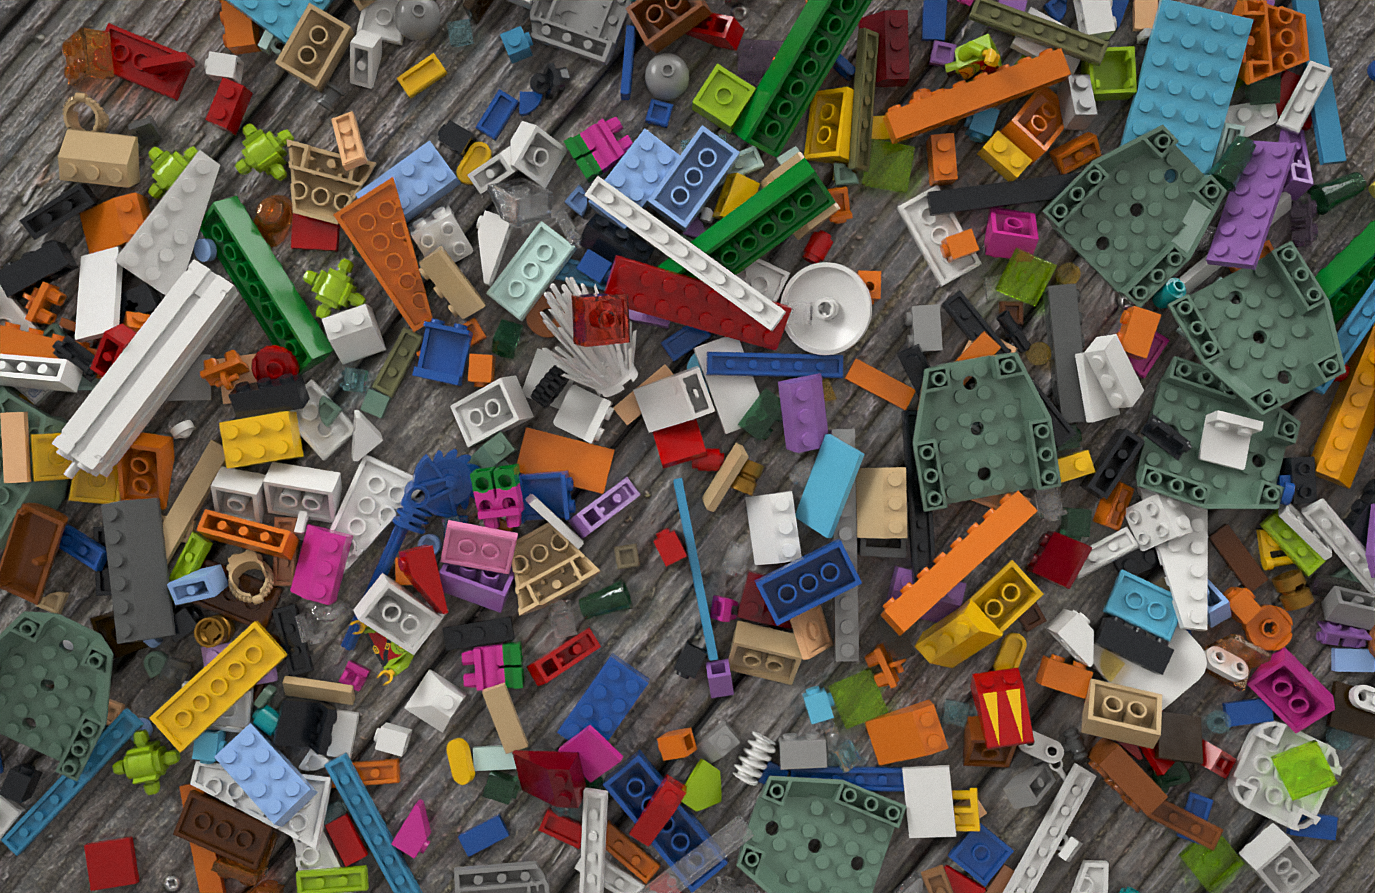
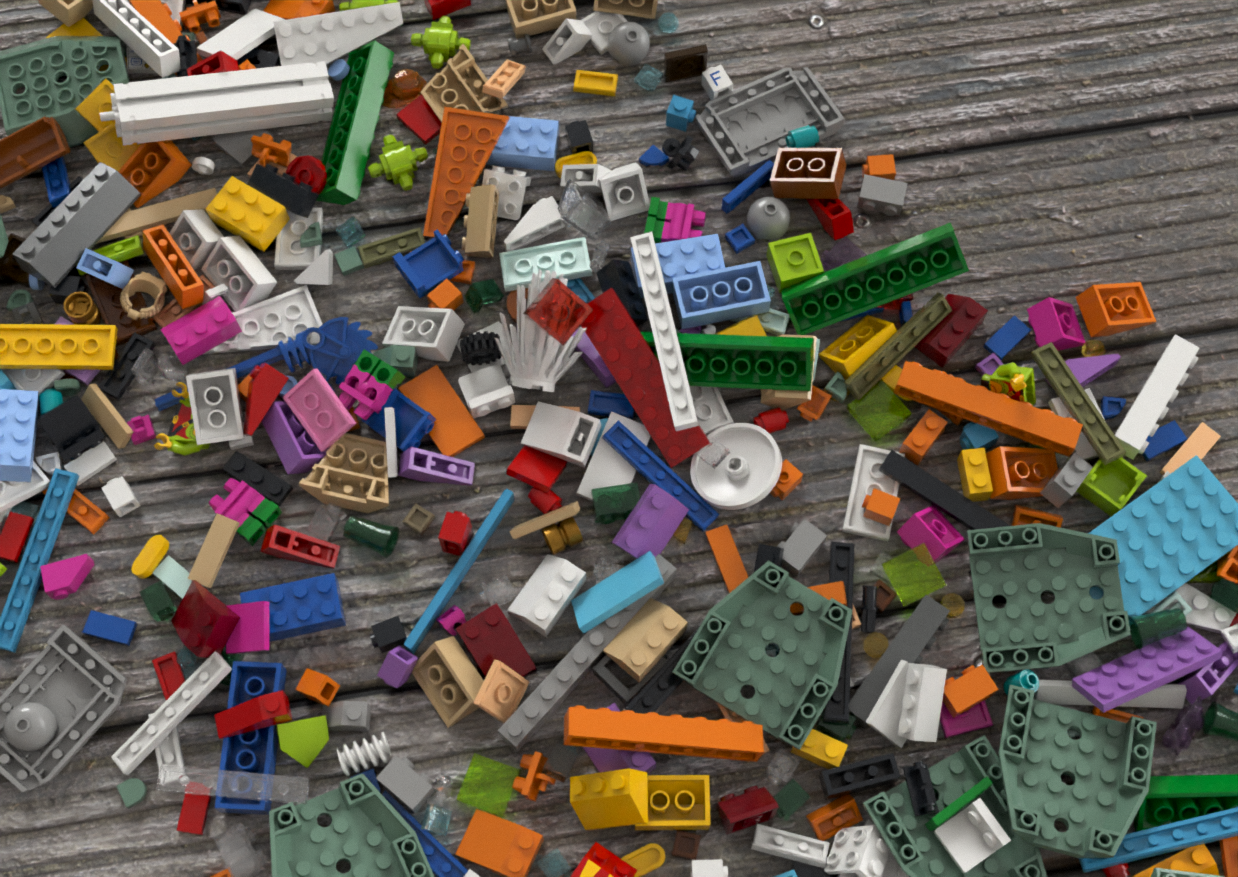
camera: 45 degrees right, 20 degrees down
light nougat tile [0,412,31,483] -> none
white slope [322,304,386,365] -> none
white slope [405,669,468,733] -> none
blue tile [475,89,519,141] -> none
medium blue tile [564,185,588,218] -> none
blue brick [576,249,613,286] -> none
orange tile [606,820,661,884] -> none
blue brick [754,539,862,626] -> none
medium azure brick [802,686,835,724] -> none
none -> green tile [925,776,992,831]

